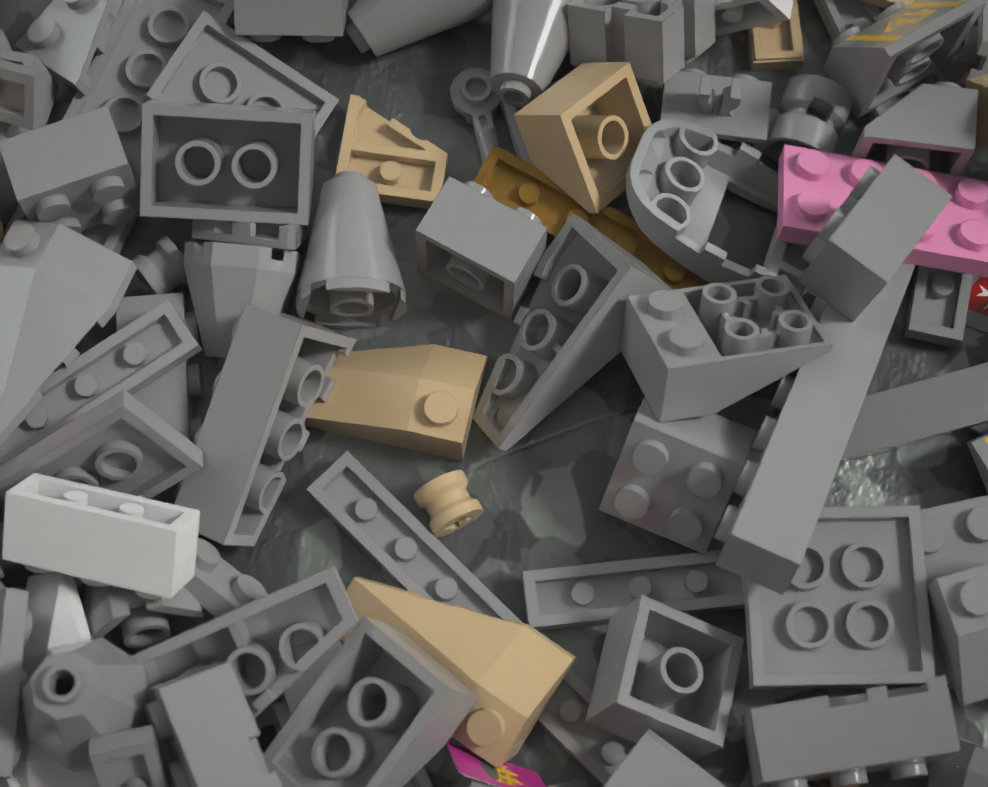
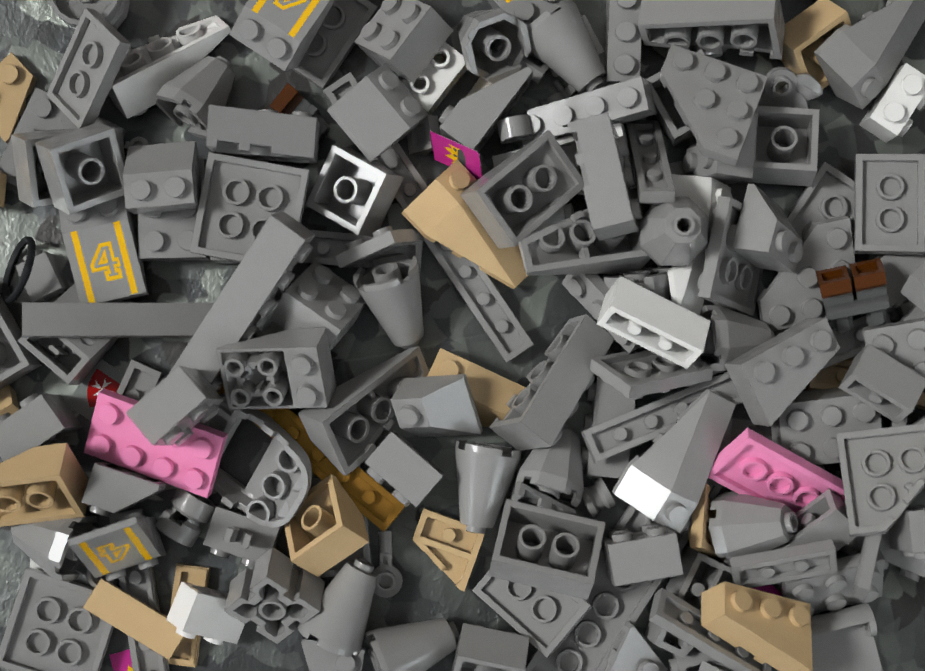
camera: 165 degrees left, 15 degrees up
tan wheel [413,470,484,537] -> none
none -> light grey wing [335,226,424,268]
none -> light grey cone [353,253,424,349]
none -> light grey slope [391,374,483,437]

